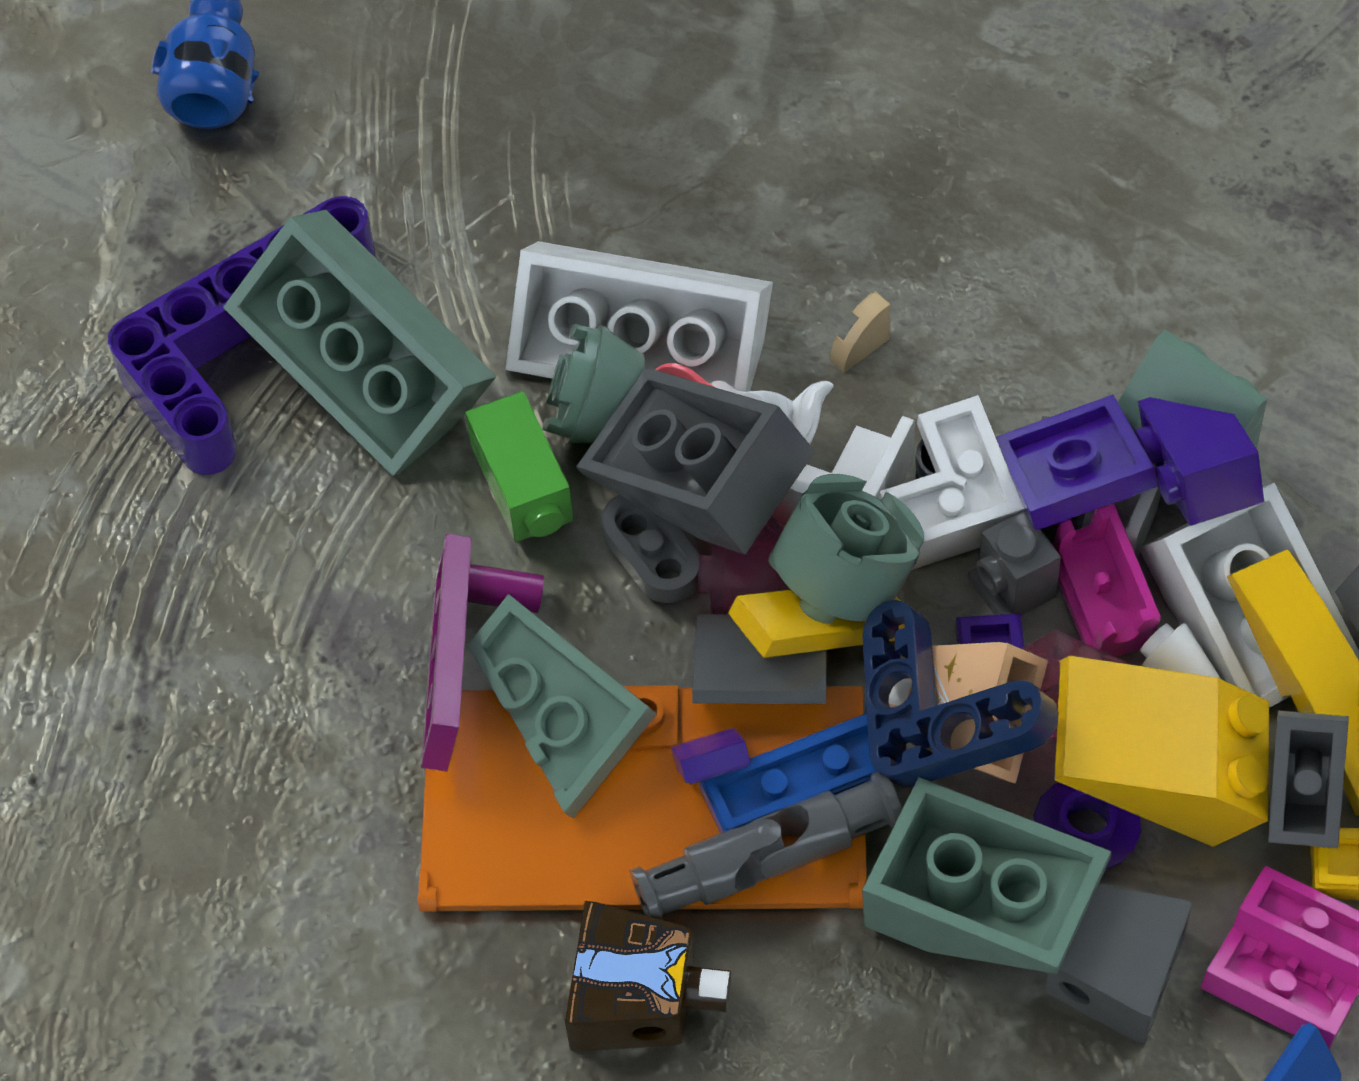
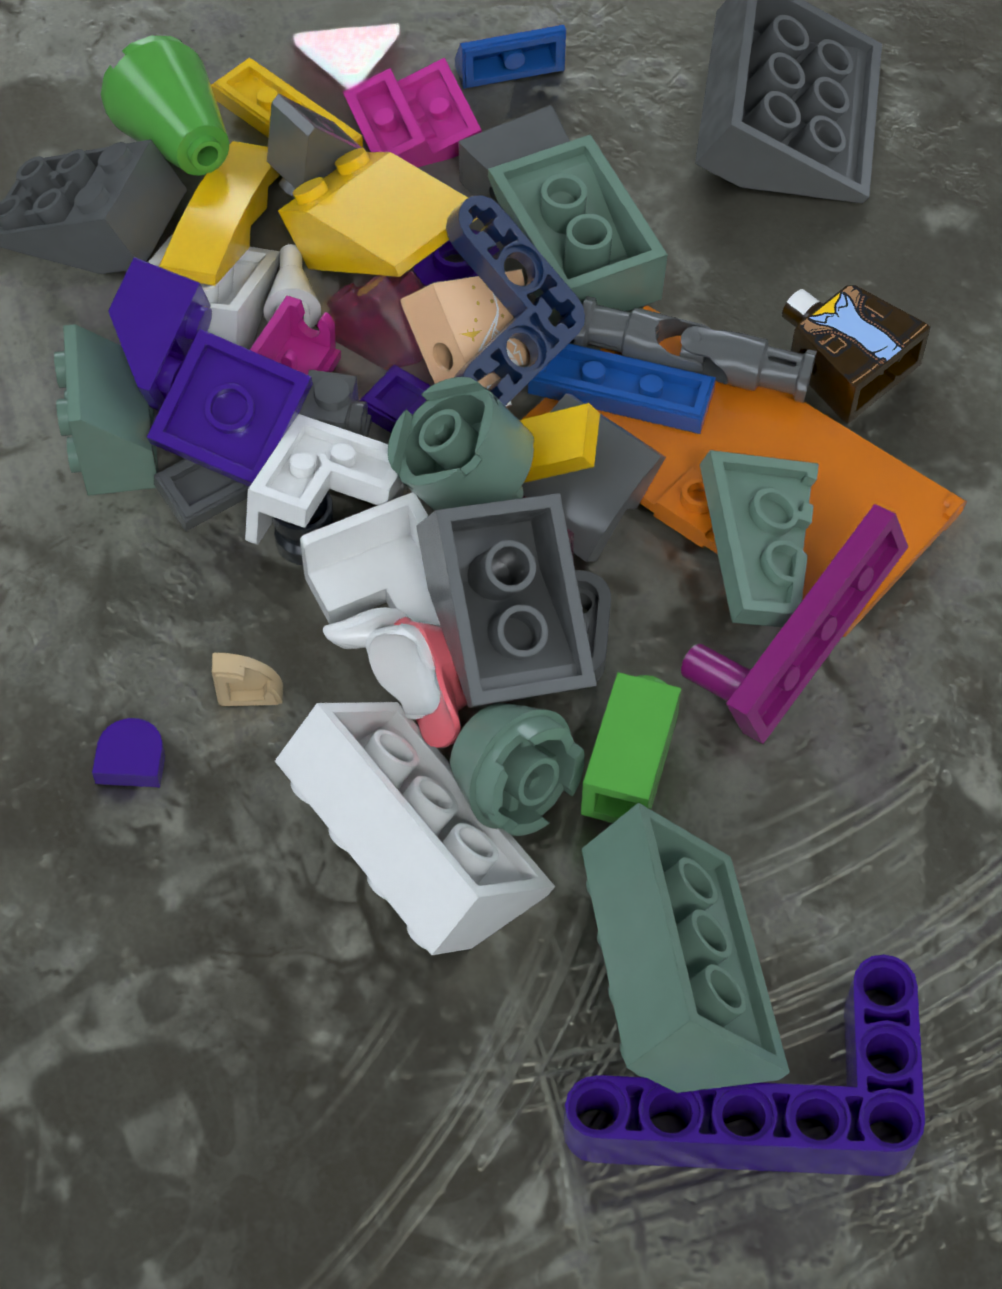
camera: 145 degrees left, 0 degrees up
dark purple tile [670,728,751,784] -> none
none -> dark purple tile [92,718,165,788]

